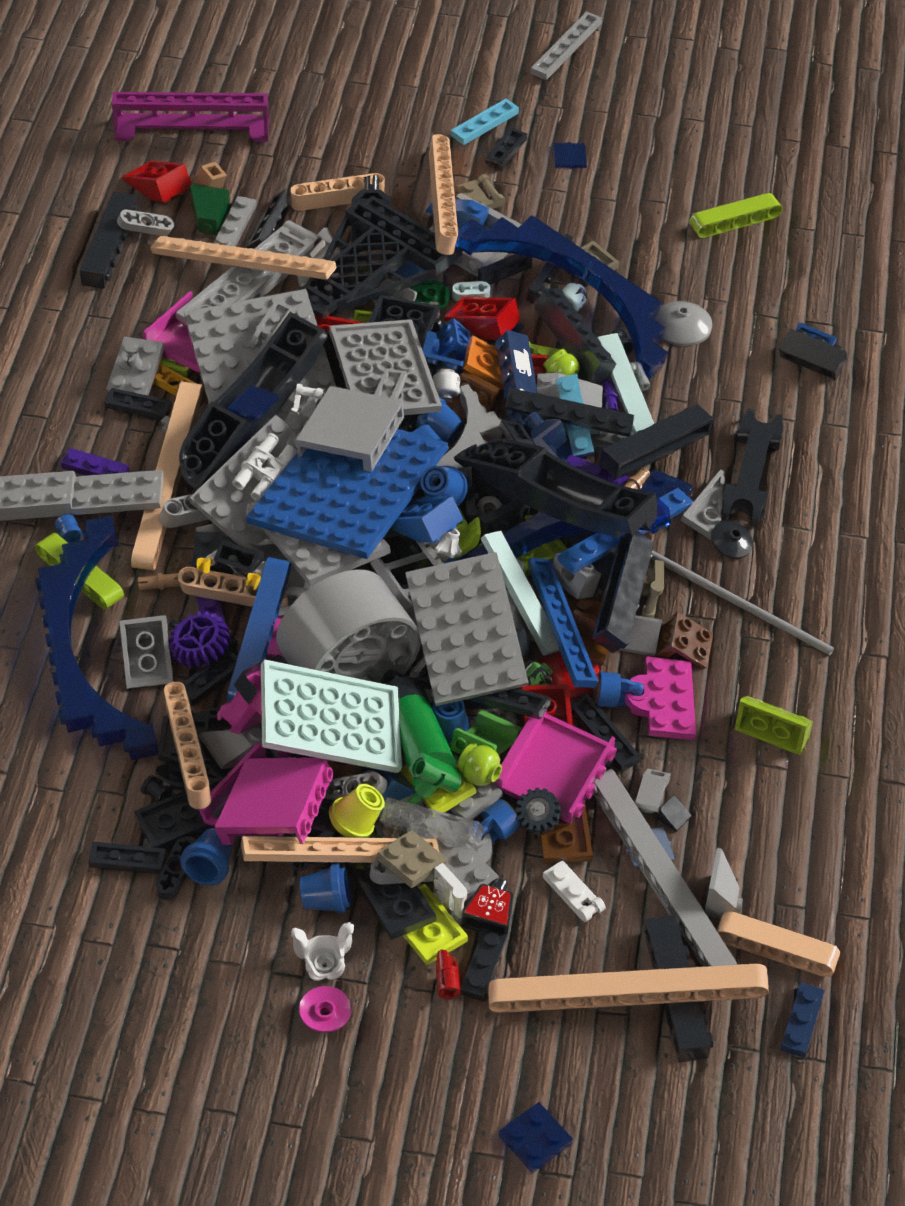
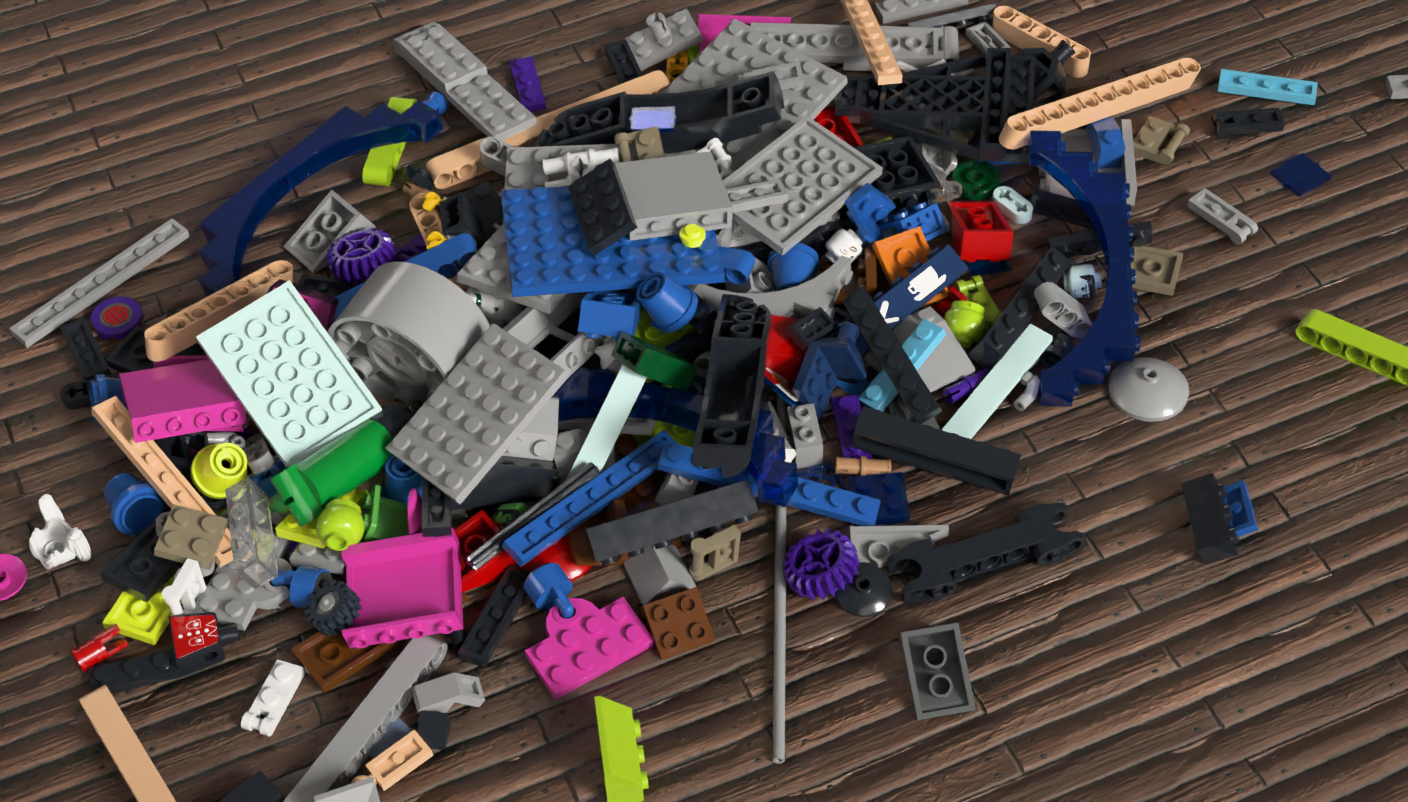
camera: 60 degrees right, 0 degrees up
none -> light grey plate [9,218,190,348]
none -> tile [91,296,143,340]
none -> light grey arm [205,432,246,449]
none -> light nougat plate [351,730,433,791]
none -> black plate [403,165,435,191]
none -> dark pink dish [408,488,422,535]
none -> black axle [466,462,599,570]
none -> black plate [568,158,638,256]
none -> dark green slope [611,331,698,392]
none -> dark tan plate [614,126,665,162]
none -> neon yellow plate [679,224,706,248]
none -> dark purple gear [782,528,860,601]
none -> dark grey slope [898,623,976,721]
none -> light grey tile [966,21,1011,54]
none -> light grey beam [1034,282,1093,338]
none -> light grey plate [1187,188,1258,245]

